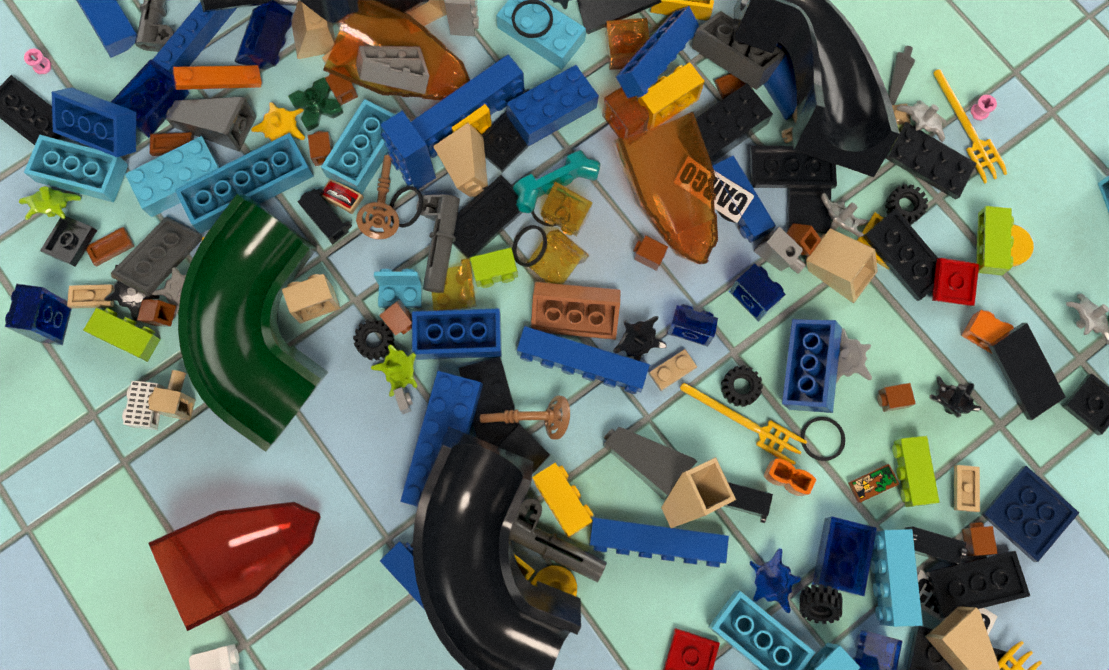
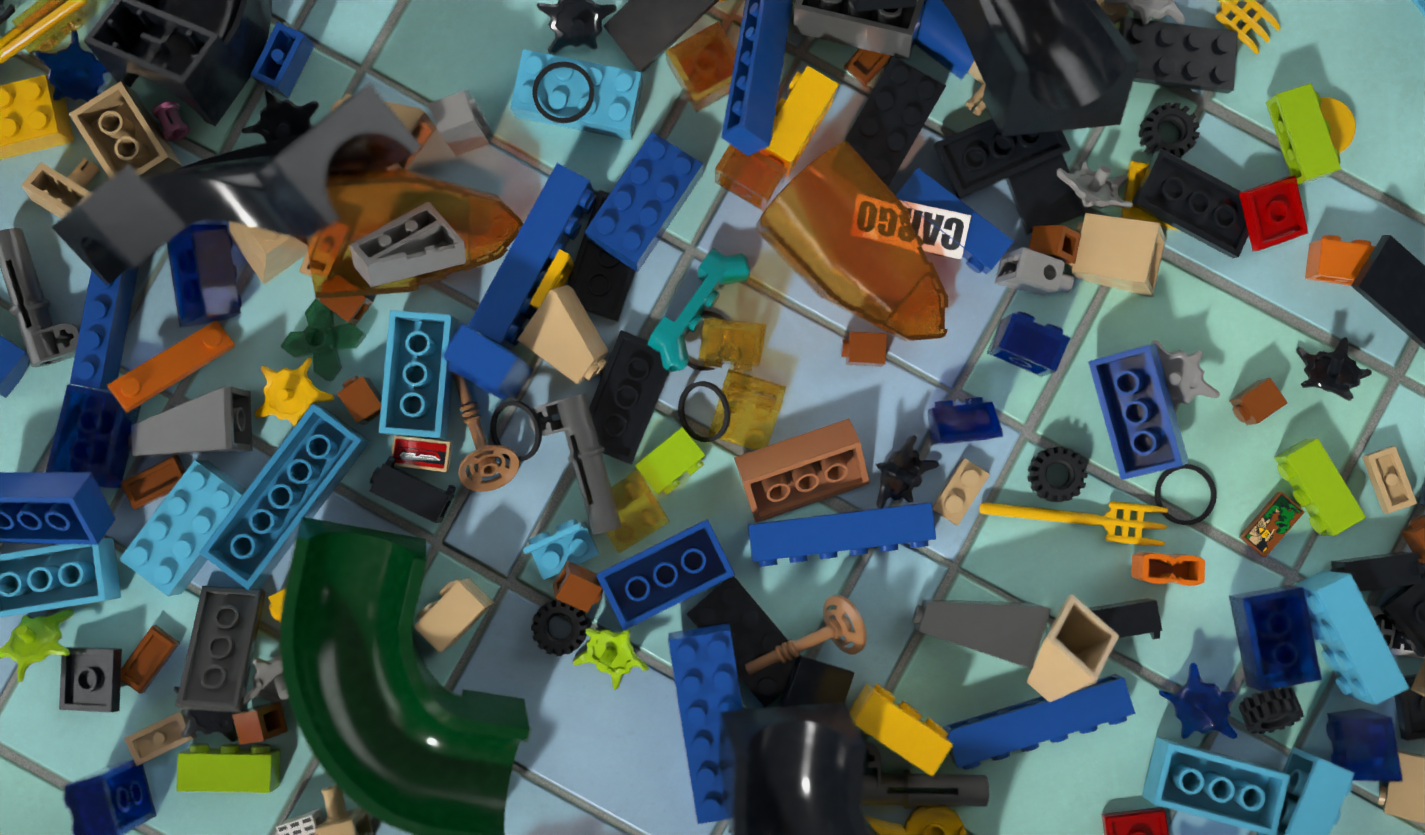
camera: 25 degrees left, 10 degrees up
light grey plate [393,387,413,414] -> none

